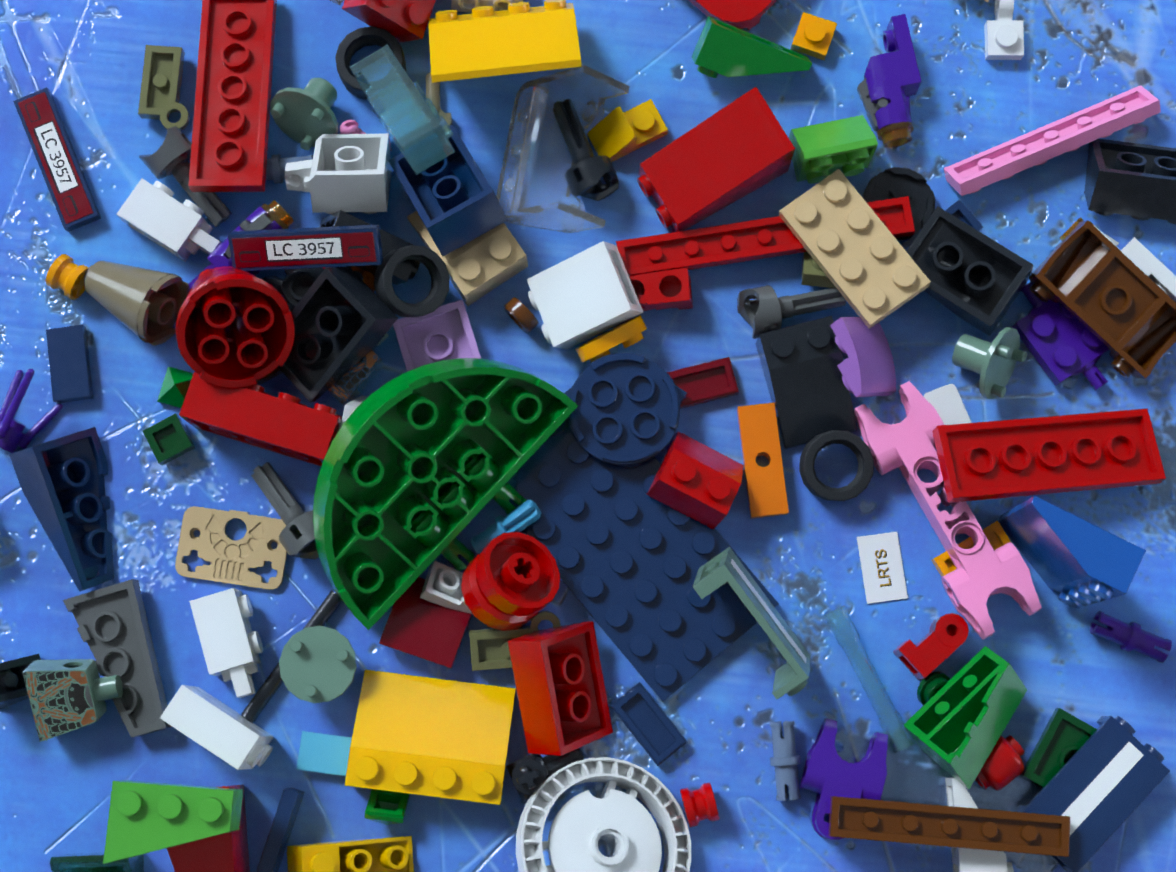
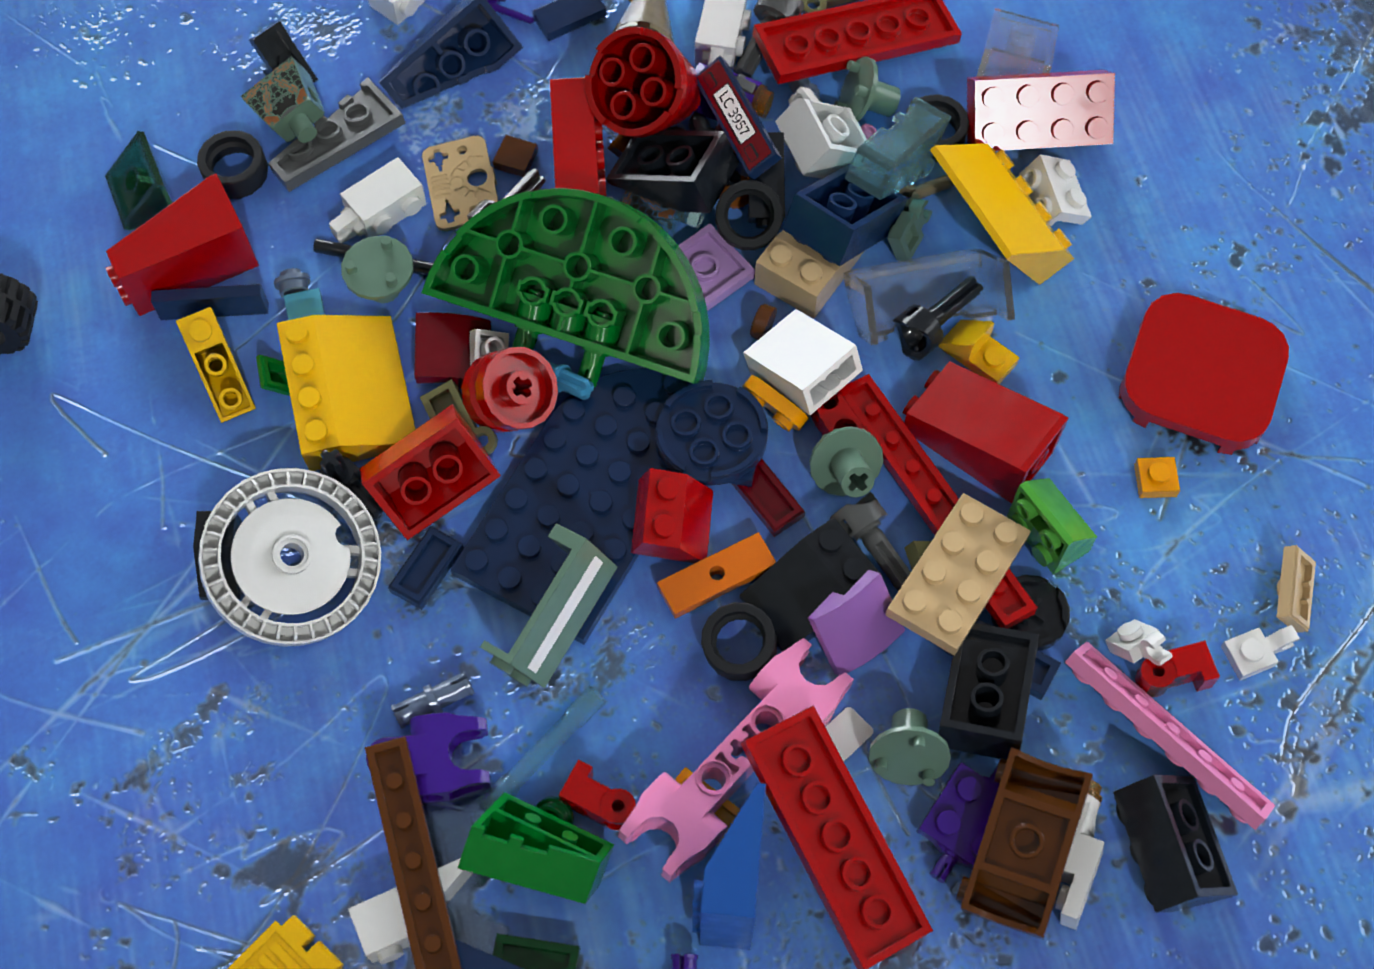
camera: 65 degrees right, 15 degrees down
bright green wedge [103,780,243,864] -> none
dark green plate [143,413,195,465] -> none
white brick [160,685,274,770] -> none
red wheel [680,782,720,828] -> none
green slope [691,16,812,78] -> none
dark purple plate [857,14,922,148] -> none
white sticker [857,532,908,604] -> none
red head [975,735,1025,791] -> none
none -> black tyre [197,130,268,199]
none -> sand blue plate [274,268,311,297]
none -> reddish brown tile [493,135,538,177]
none -> sand green piece [809,426,883,498]
none -> sand green plate [887,198,932,263]
none -> white plate [1105,619,1173,666]
none -> red leg [1135,640,1220,697]

